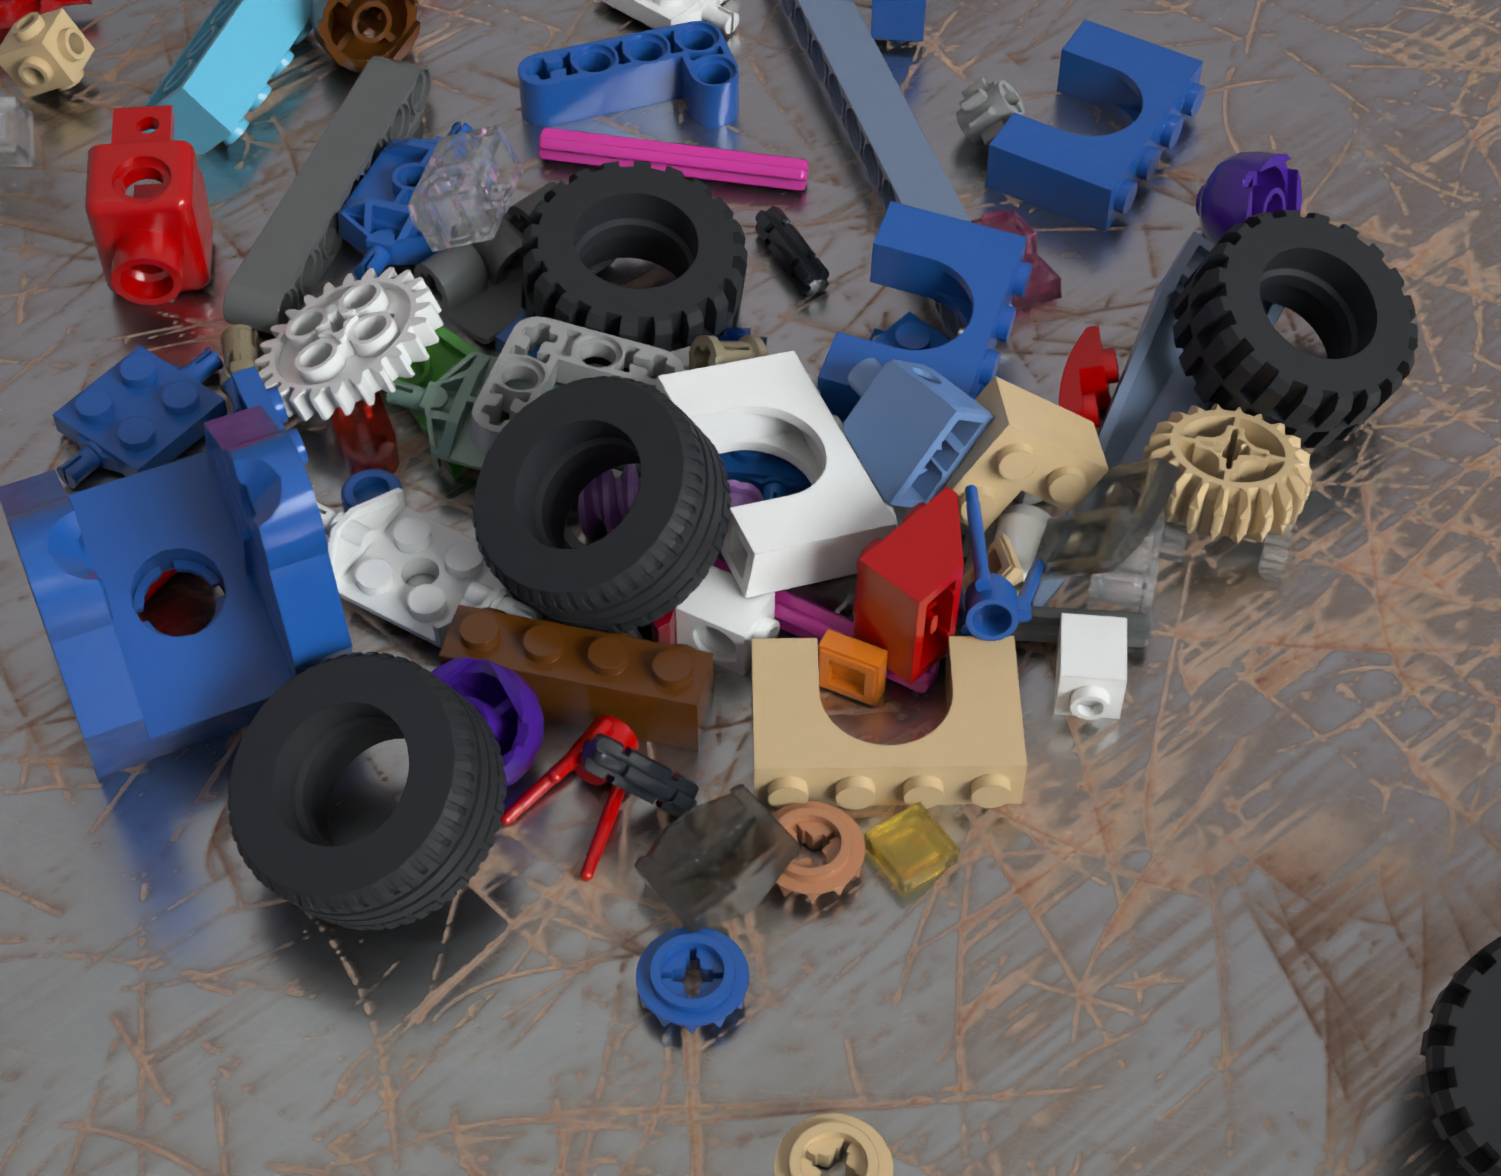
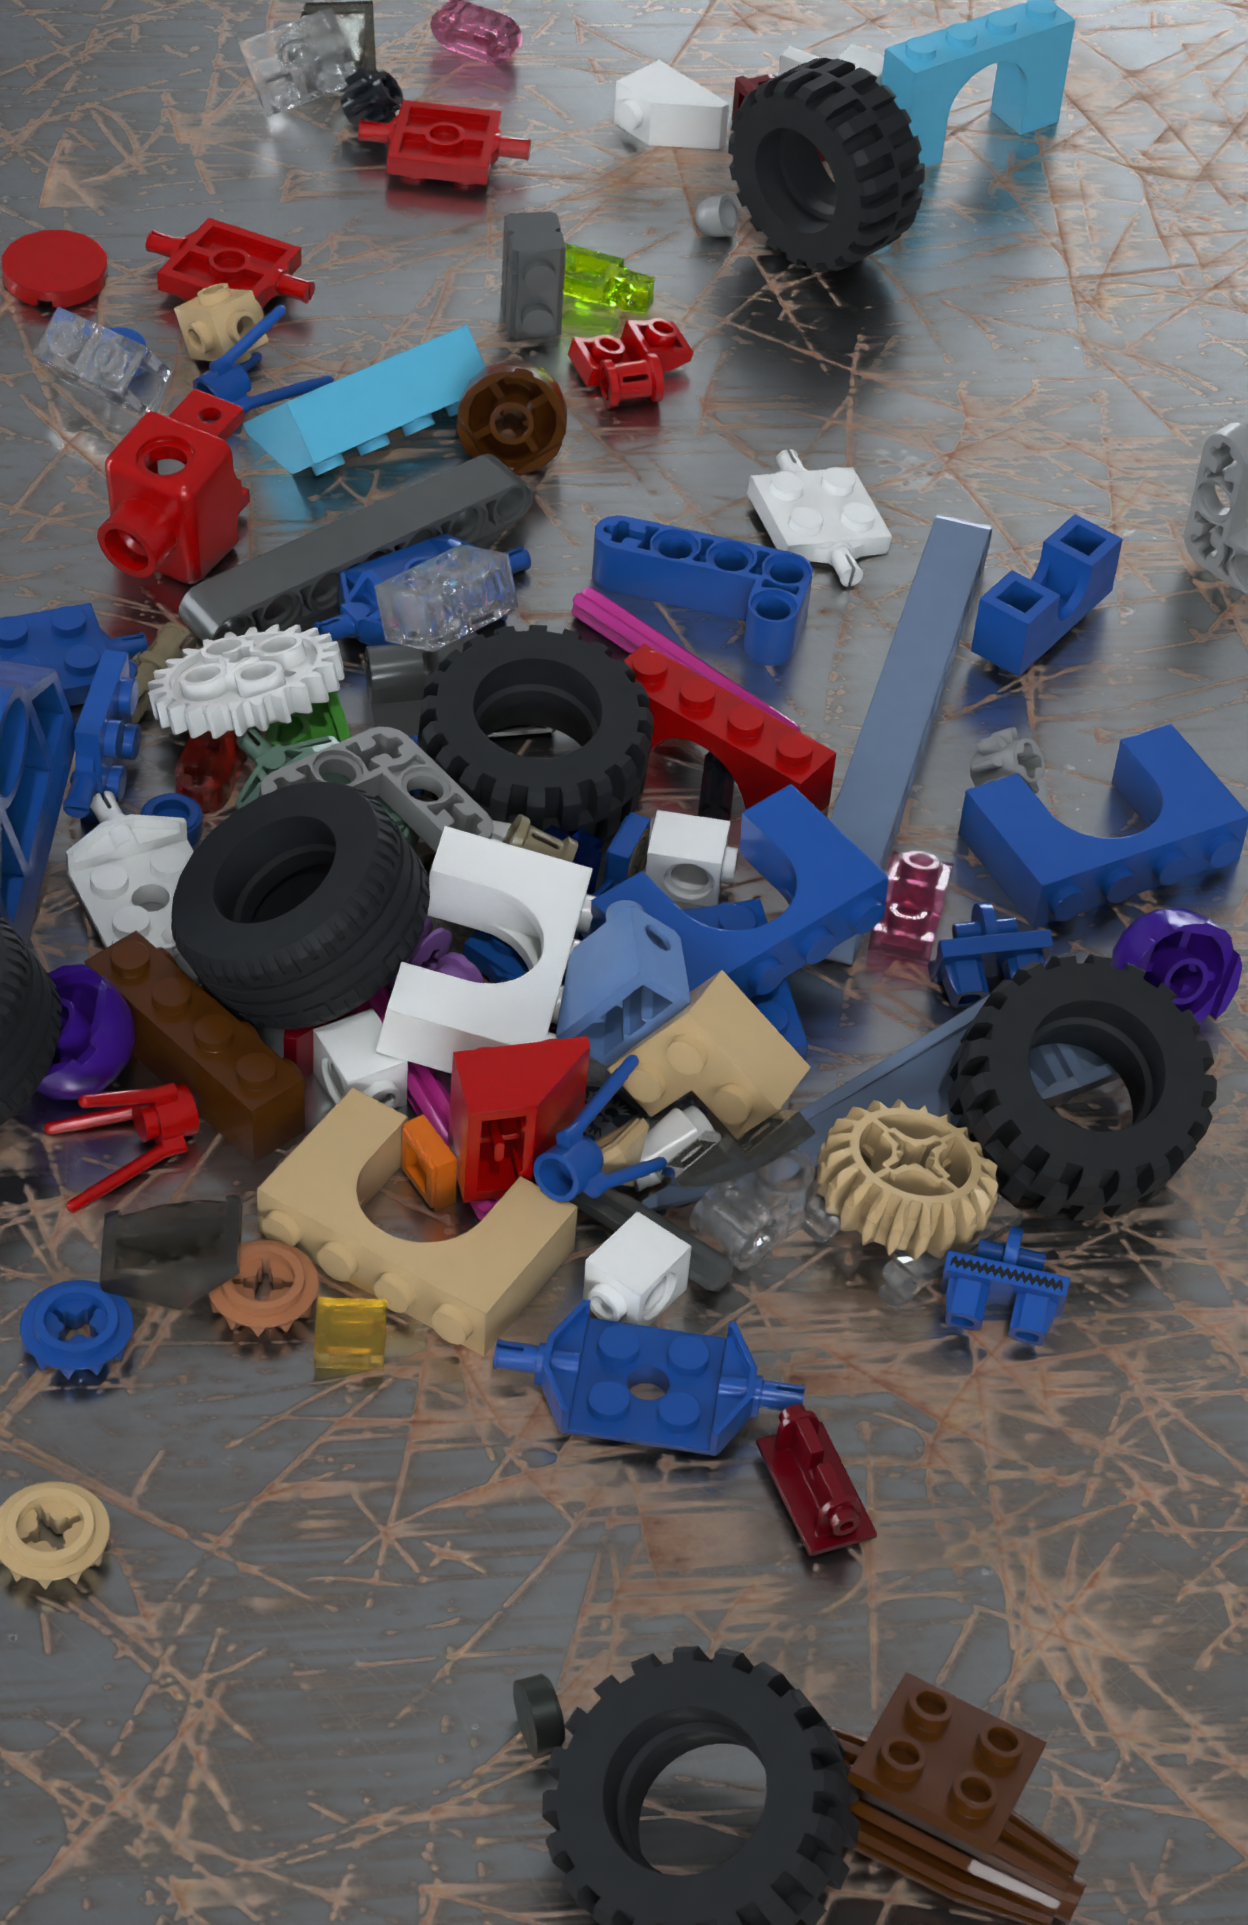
camera: 30 degrees right, 5 degrees down
black axle [580,733,699,817] -> none
red slope [1059,325,1120,428] -> none
none -> blue plant [193,305,334,414]
none -> blue plate [493,1299,805,1456]
none -> pearl dark grey tile [513,1674,565,1756]
none -> blue tile [604,812,651,887]
none -> red arch [623,643,837,812]
none -> white brick [646,810,739,906]
none -> dark red hinge [756,1404,877,1556]
none -> blue hips [928,902,1054,1008]
none -> blue hips [940,1226,1070,1346]

